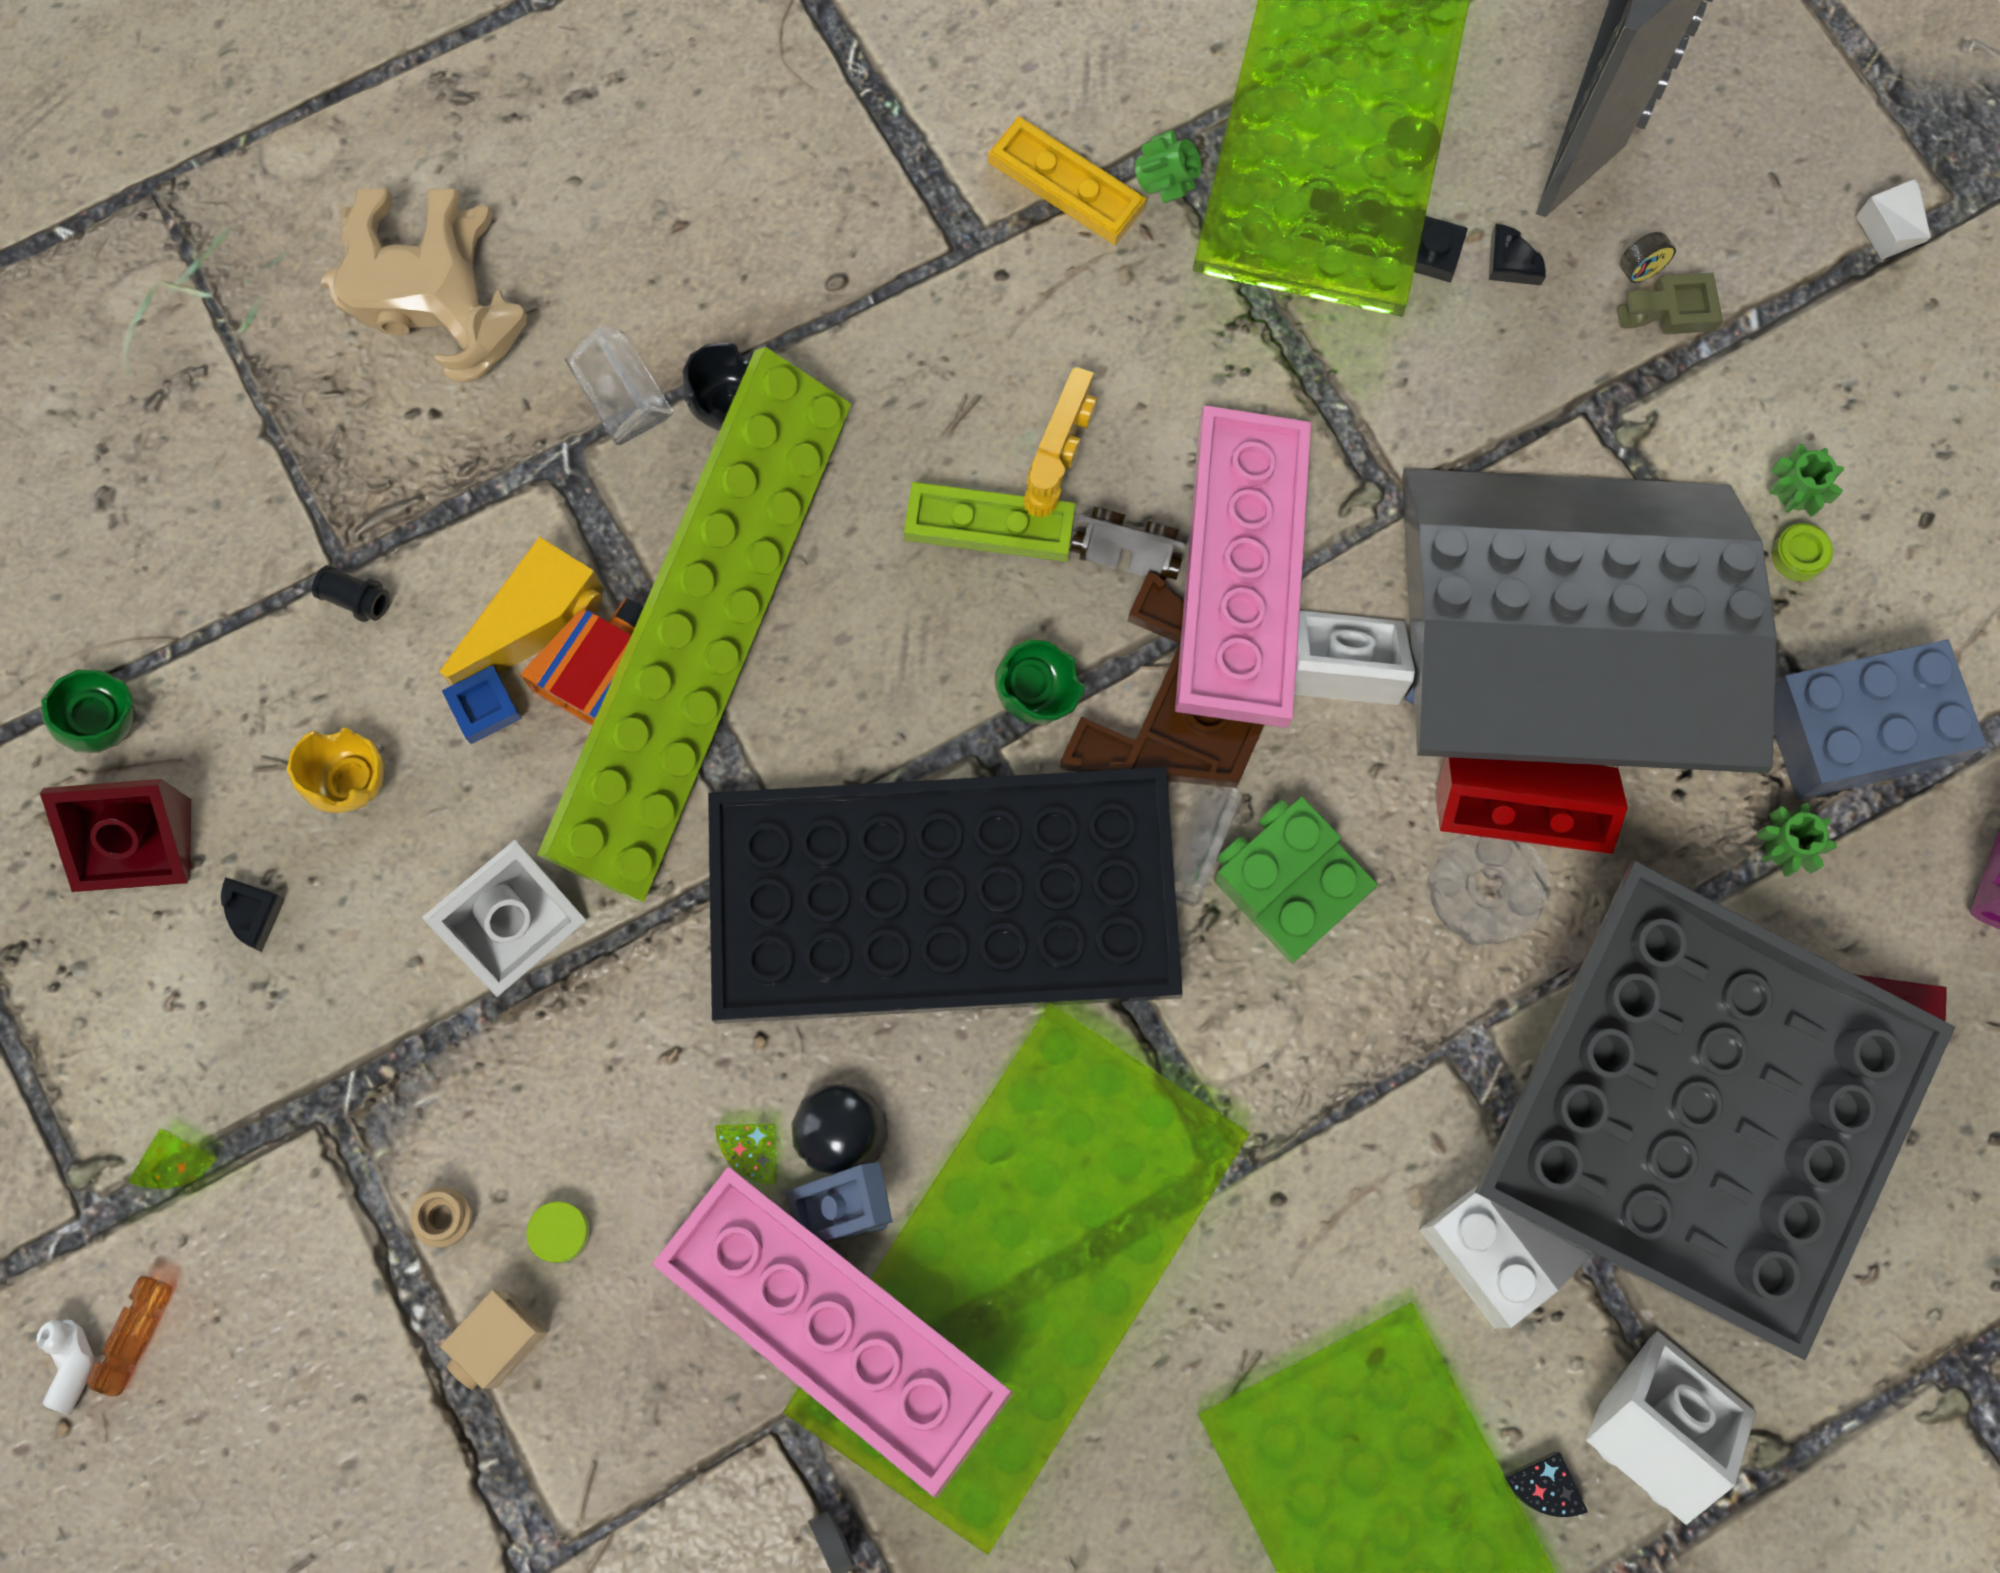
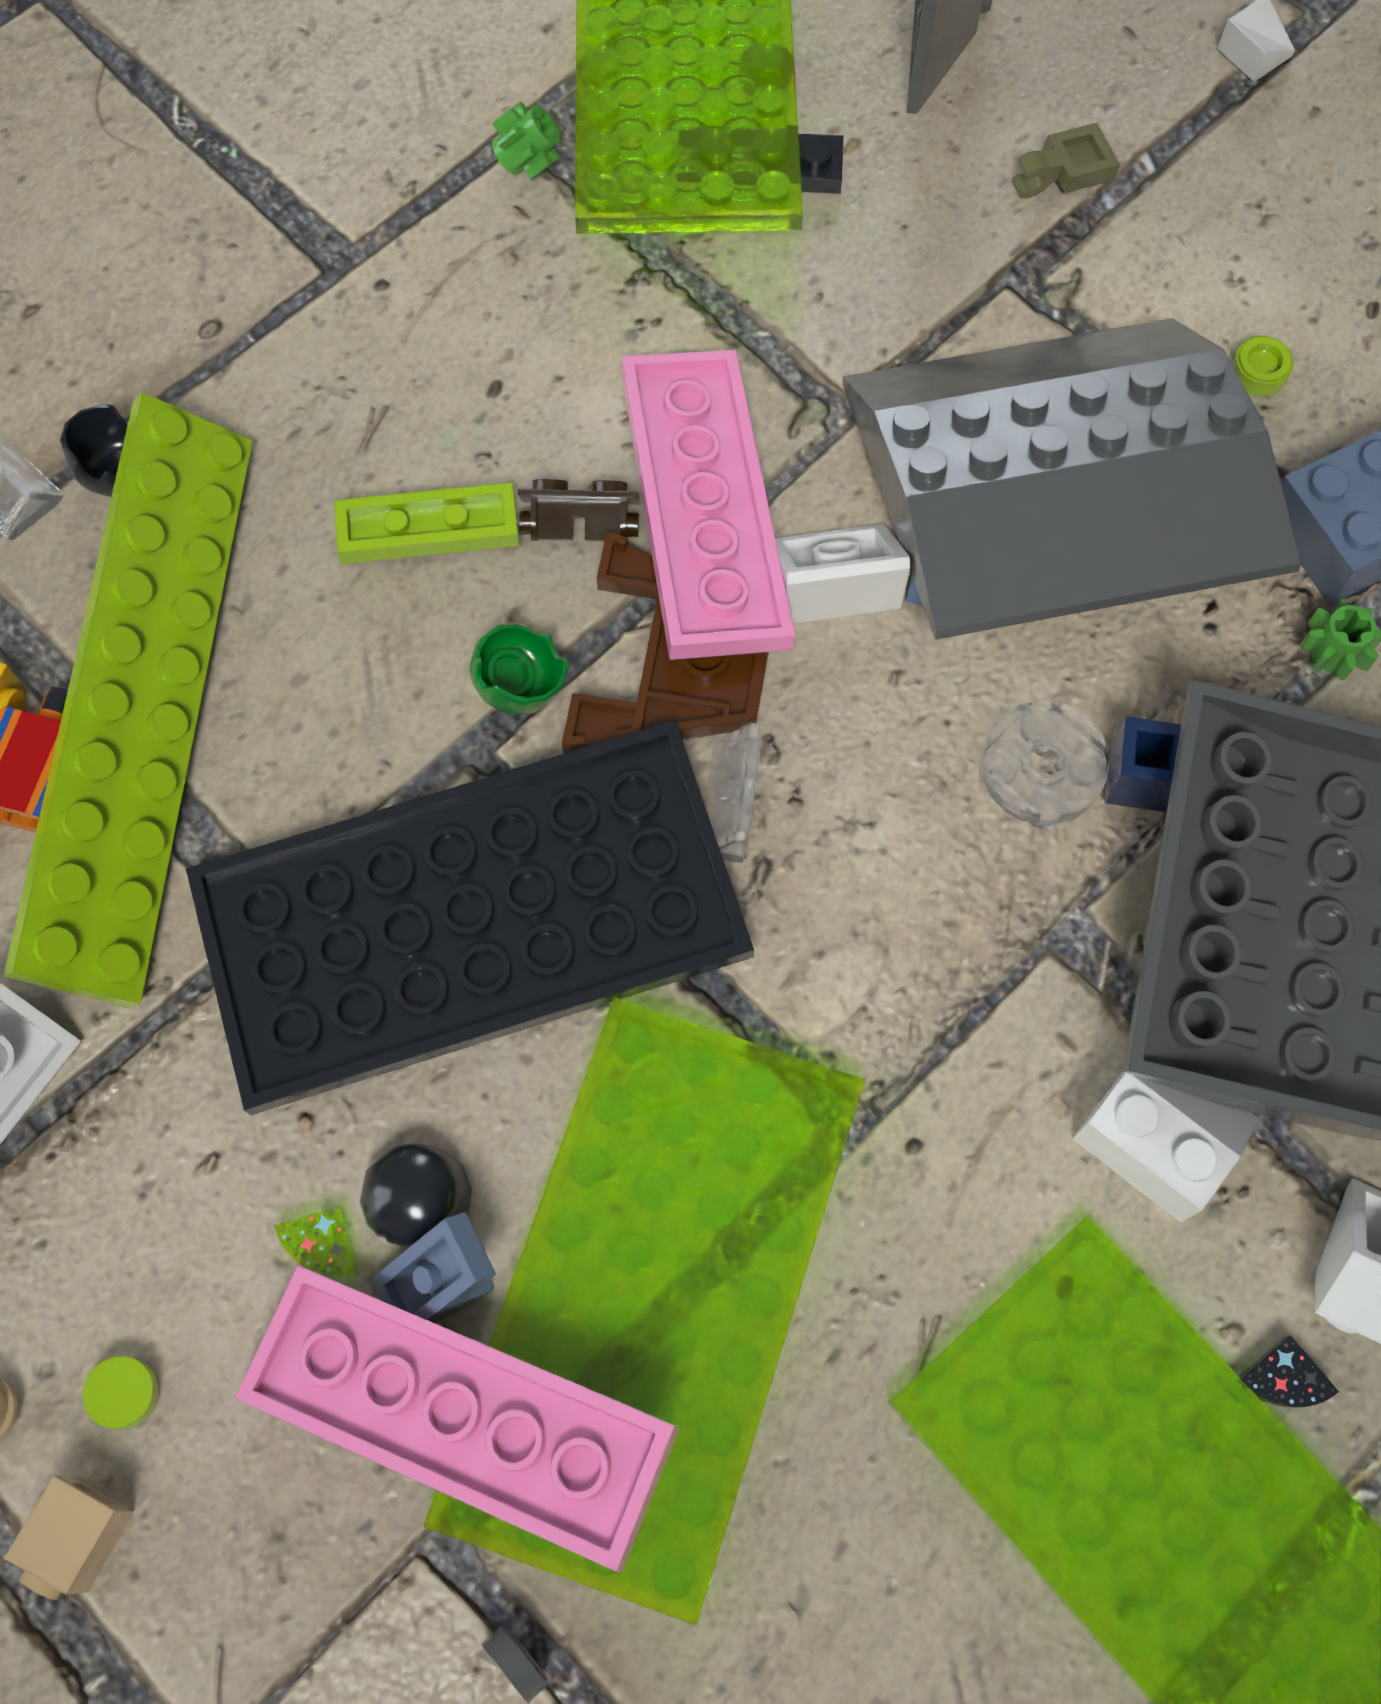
camera: 15 degrees left, 5 degrees down
yellow tile [988,116,1147,246] -> none
yellow hinge [1023,367,1098,518] -> none
bright green plate [1214,796,1378,965] -> none
red brick [1435,757,1628,854] -> none
black tile [1489,224,1546,286] -> none
clear smoke tile [1619,232,1676,284] -> none
bright green gear [1769,444,1844,517] -> none
none -> dark blue brick [1104,717,1181,812]

